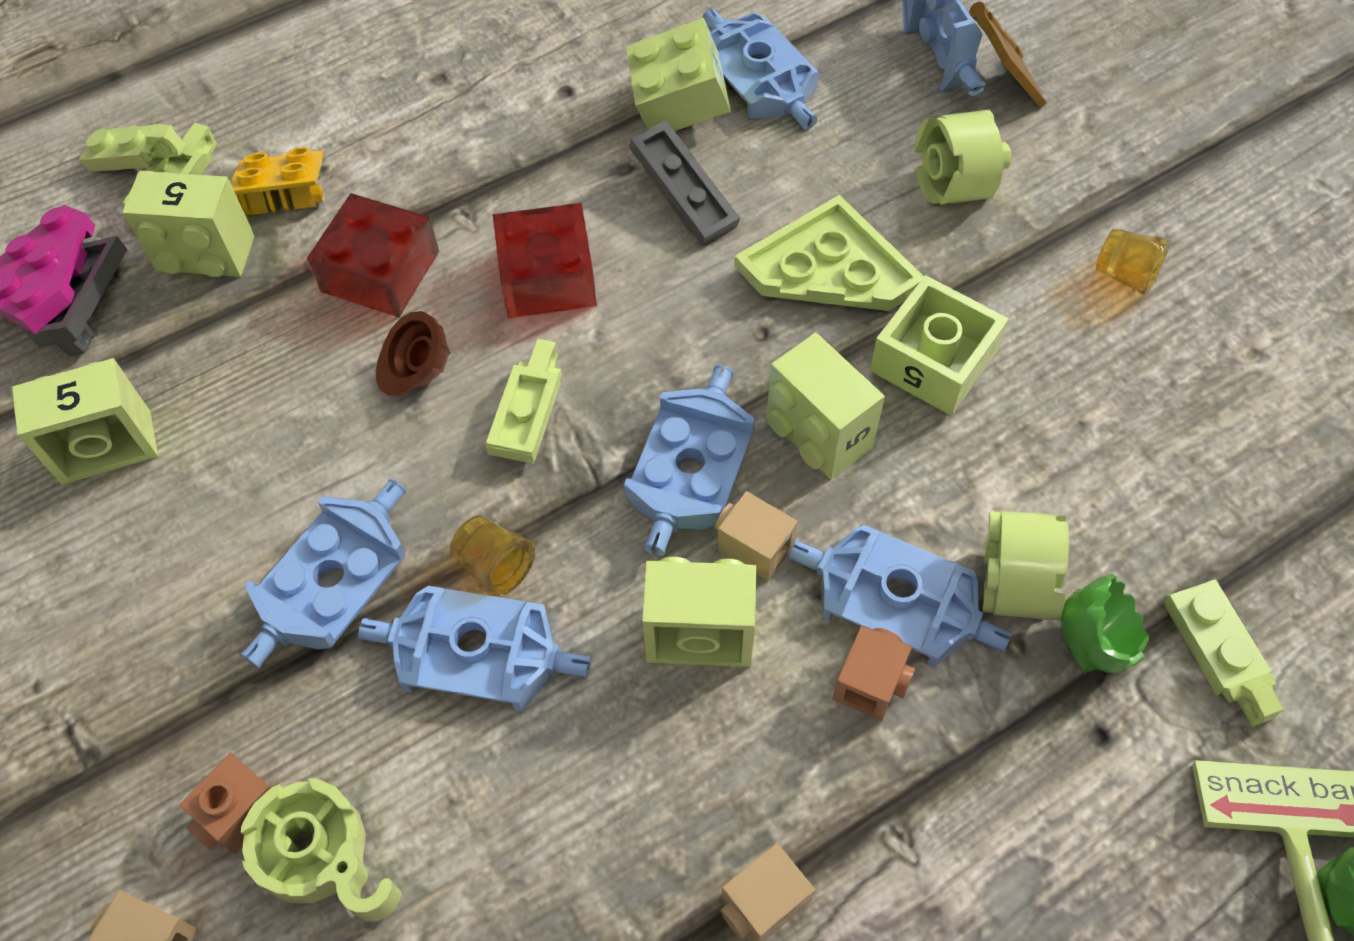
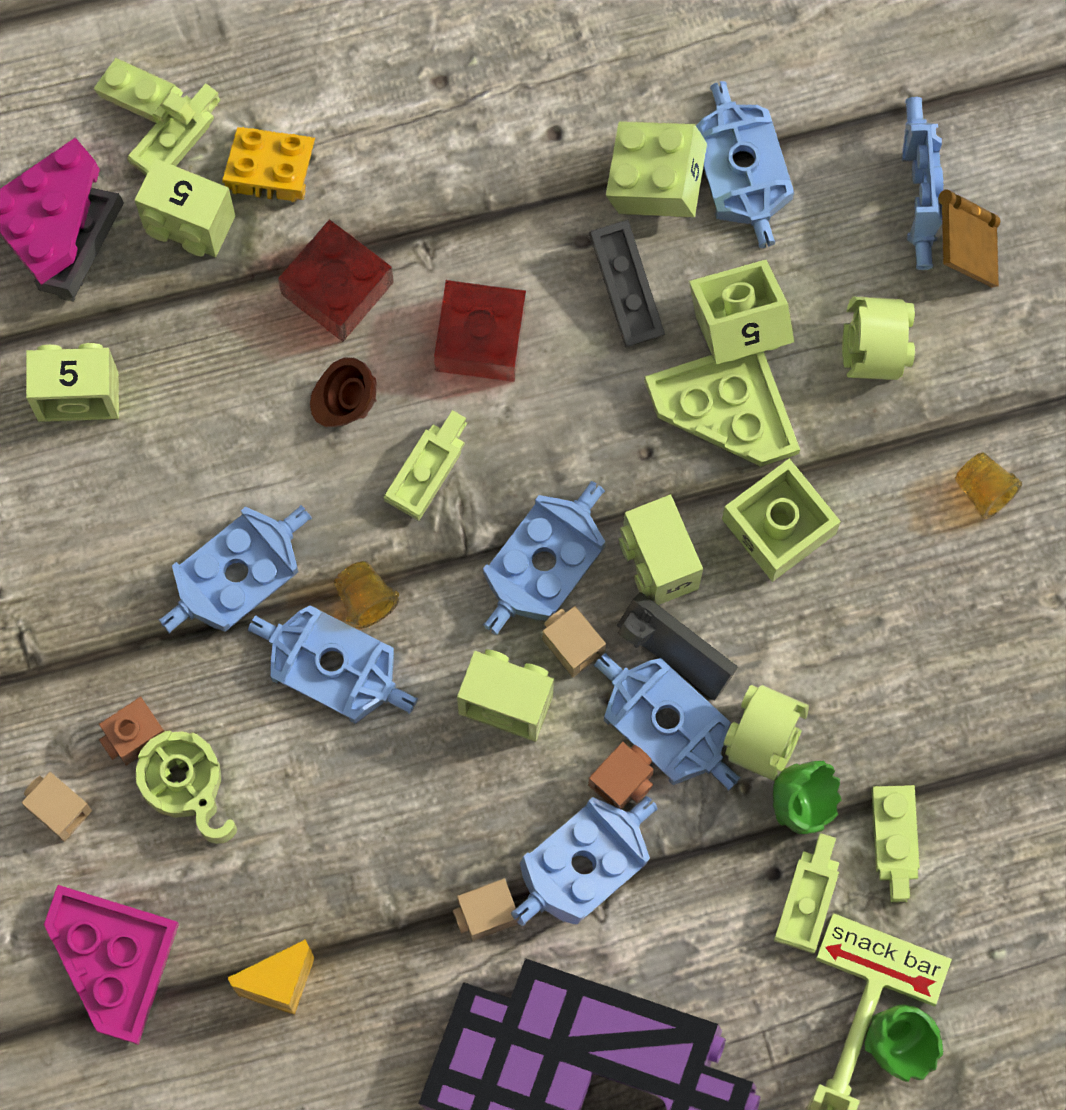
camera: 15 degrees right, 15 degrees up
none -> light blue plate [511,796,657,926]
none -> dark grey hinge [617,592,738,701]
none -> yellowish green brick [689,260,794,365]
none -> yellowish green hinge [774,833,839,954]

